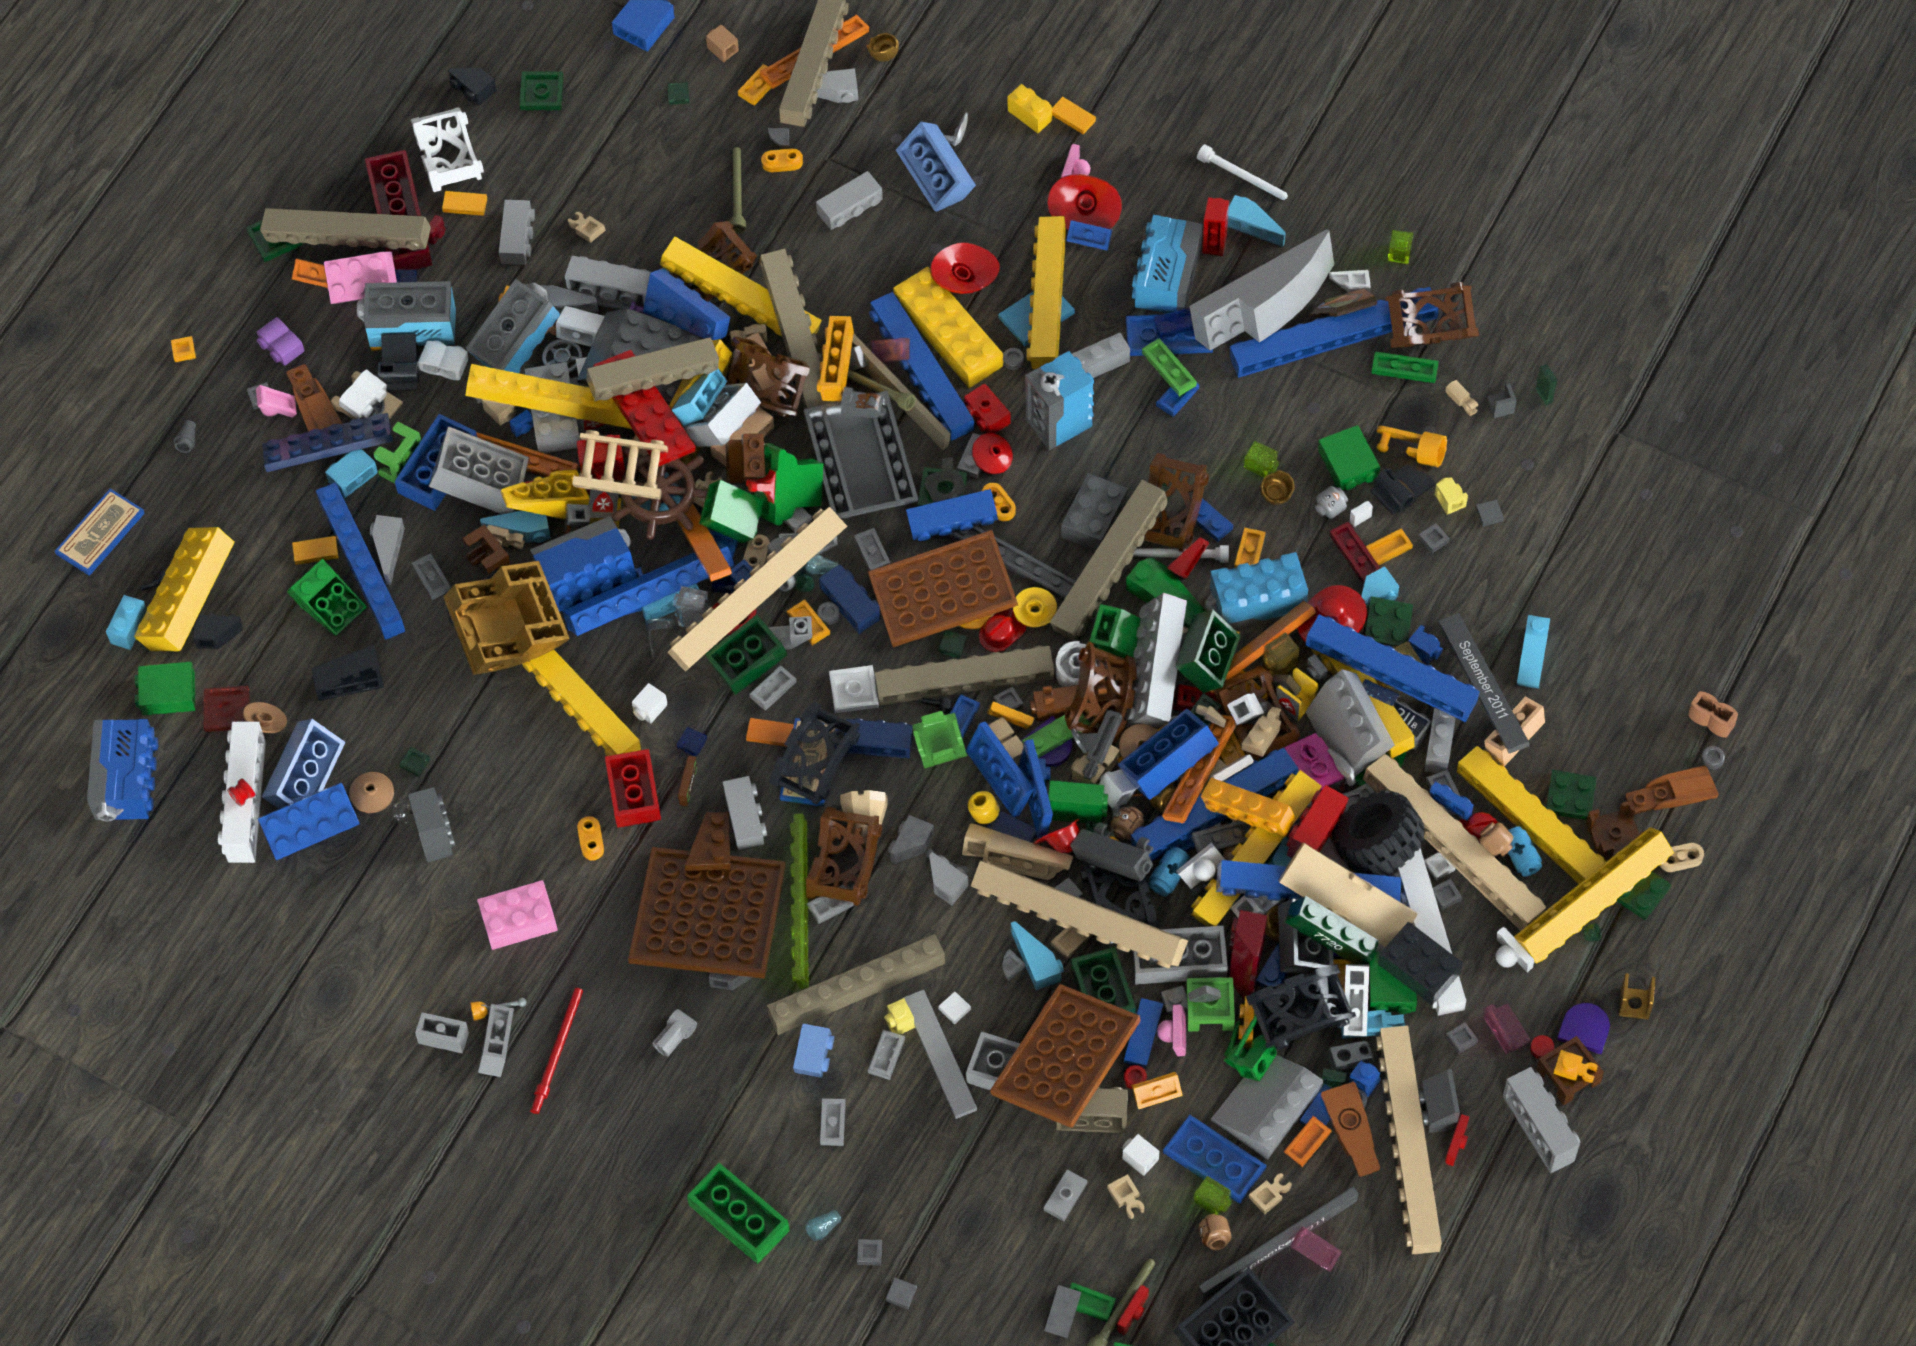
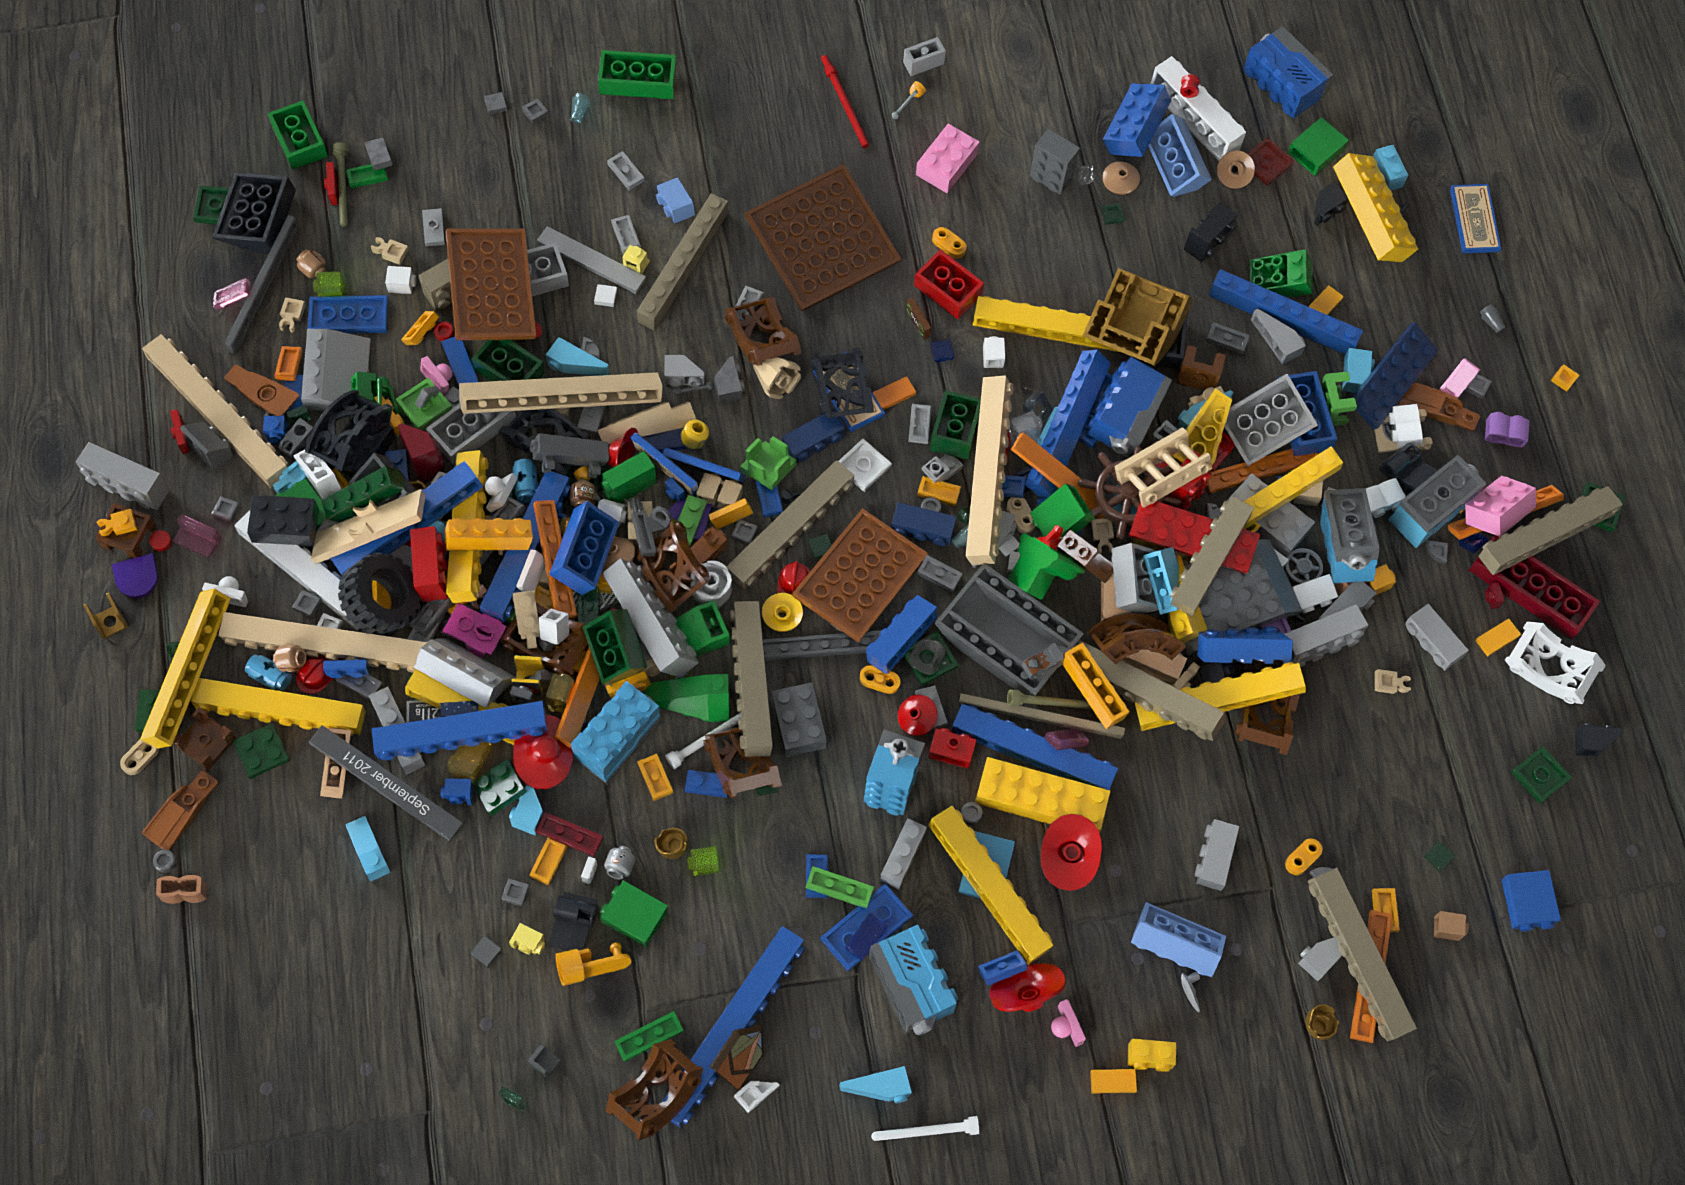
camera: 135 degrees right, 5 degrees up
light grey slope [478,1004,514,1077] -> none
light grey piece [652,1009,697,1057] -> none
reddish brown wing [685,812,730,871] -> none
light grey brick [723,776,767,850] -> none
olive piece [729,147,746,234] -> none
clear neon green plate [790,813,809,989] -> none
dark grey tile [848,345,867,370] -> none
red slope [1167,537,1209,579] -> none
light grey slope [1189,229,1334,350] -> none
tan bar [1196,705,1226,728] -> none
red brick [1202,197,1229,256] -> none
light grey bar [1327,748,1356,786] -> none
clear neon green brick [1388,230,1413,264] -> none
tan bar [1446,380,1478,416] -> none

